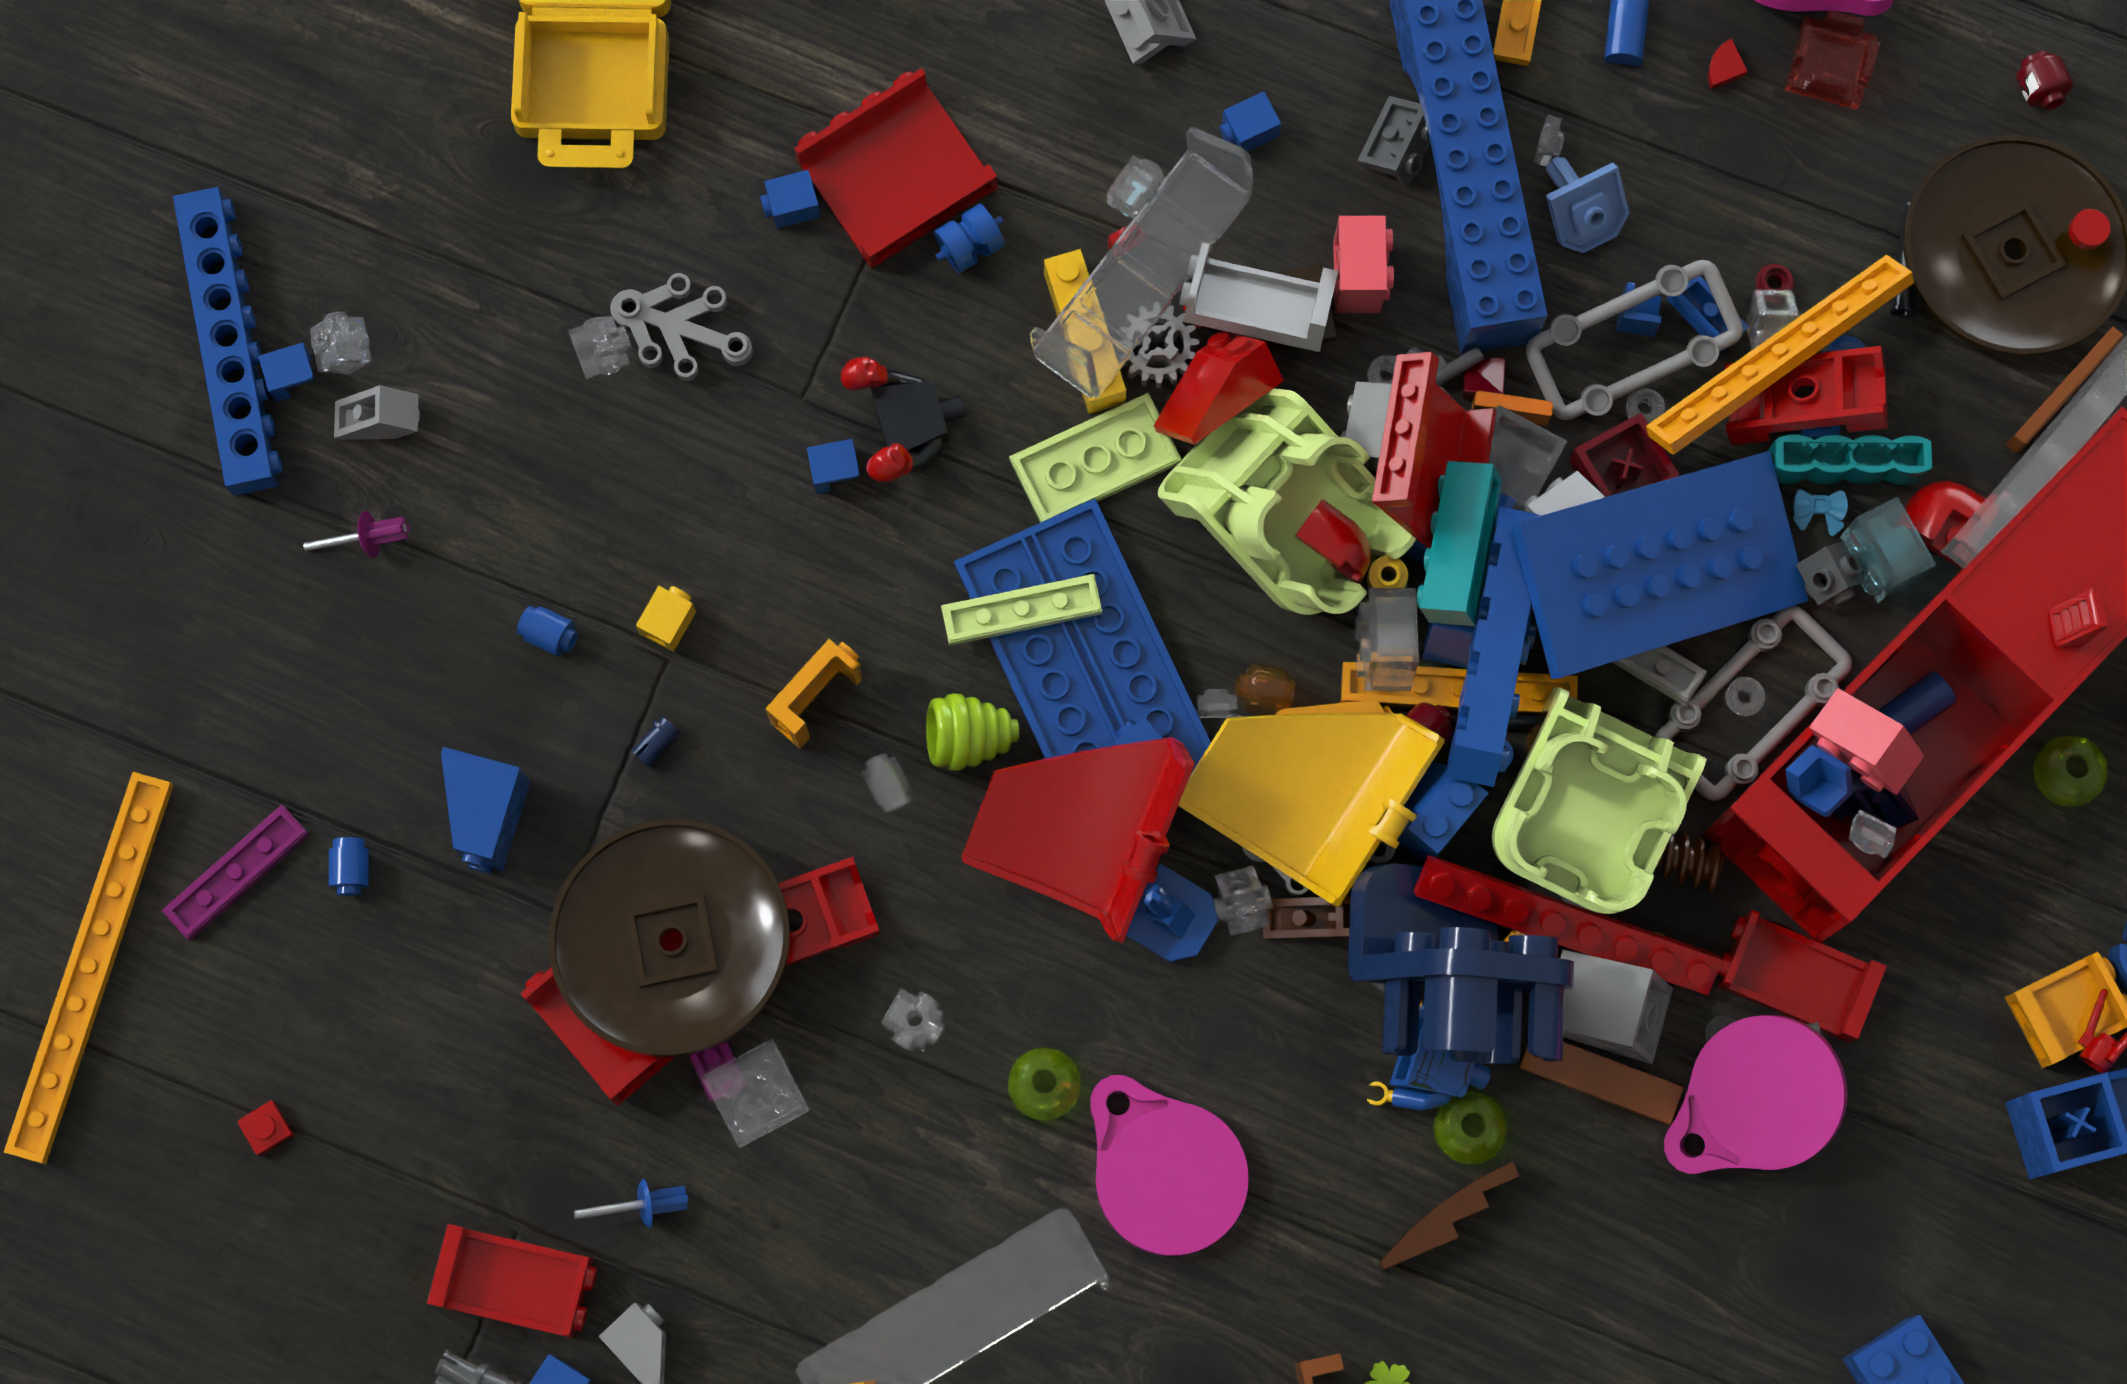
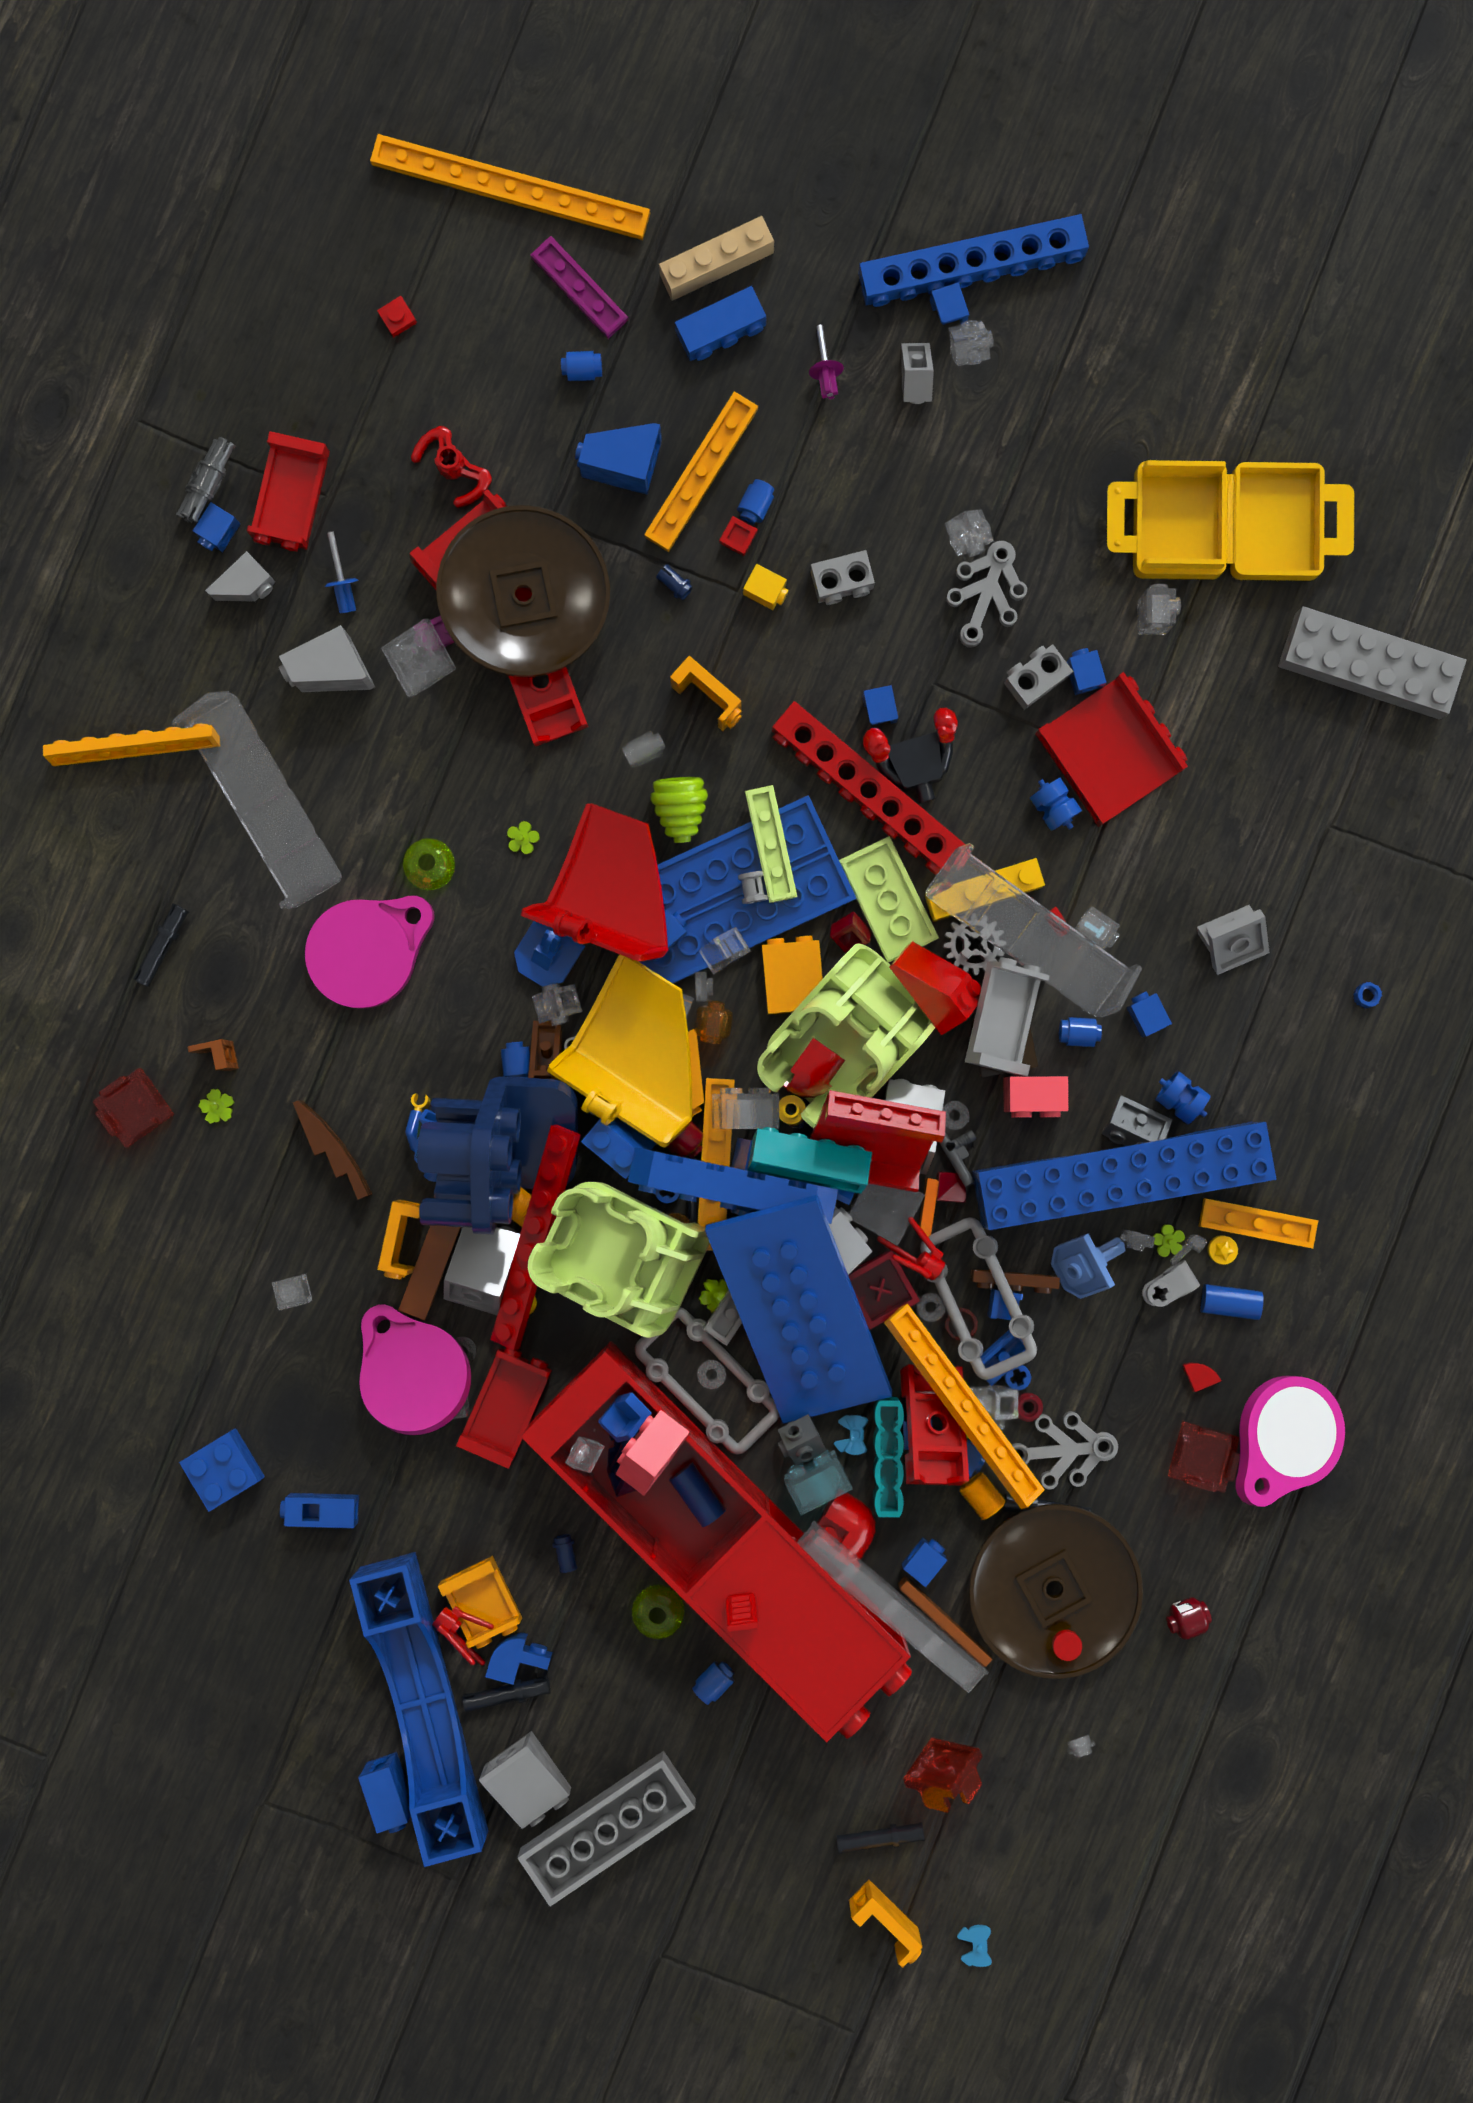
camera: 90 degrees right, 10 degrees up
clear brick [881,988,946,1052] -> none
clear neon green piece [1433,1091,1507,1165] -> none
reddish brown piece [1654,833,1725,893] -> none
none -> clear brick [272,1273,313,1311]
none -> light grey slope [279,625,375,692]
none -> blue brick [280,1493,359,1528]
none -> light orange panel [378,1199,420,1279]
none -> red piece [411,426,492,508]
none -> blue brick [501,1042,530,1078]
none -> lime plant [507,821,539,854]
none -> dark blue pin [552,1534,578,1573]
none -> light orange plate [644,391,758,552]
none -> tan brick [659,216,774,301]
none -> blue brick [675,286,766,361]
none -> clear panel [699,927,751,975]
none -> lime plant [699,1279,728,1313]
none -> red plate [719,516,758,556]
none -> light grey bush [738,871,768,904]
none -> light orange panel [762,936,823,1015]
none -> red brick [772,701,969,876]
none -> light grey brick [810,550,875,605]
none -> dark red slope [830,911,871,953]
none -> red plant [877,1217,945,1281]
none -> blue brick [901,1537,947,1587]
none -> clear red piece [945,1308,978,1340]
none -> light orange piece [960,1472,1006,1520]
none -> reddish brown plate [970,1269,1060,1294]
none -> light grey brick [1004,644,1073,710]
none -> blue bush [1004,1365,1031,1390]
none -> light grey plant [1012,1411,1118,1490]
none -> blue brick [1059,1017,1102,1047]
none -> clear brick [1137,584,1181,635]
none -> light grey piece [1142,1260,1200,1307]
none -> lime plant [1152,1224,1185,1257]
none -> blue wheel [1155,1071,1211,1125]
none -> clear hand [1169,1234,1207,1266]
none -> yellow tile [1207,1235,1238,1264]

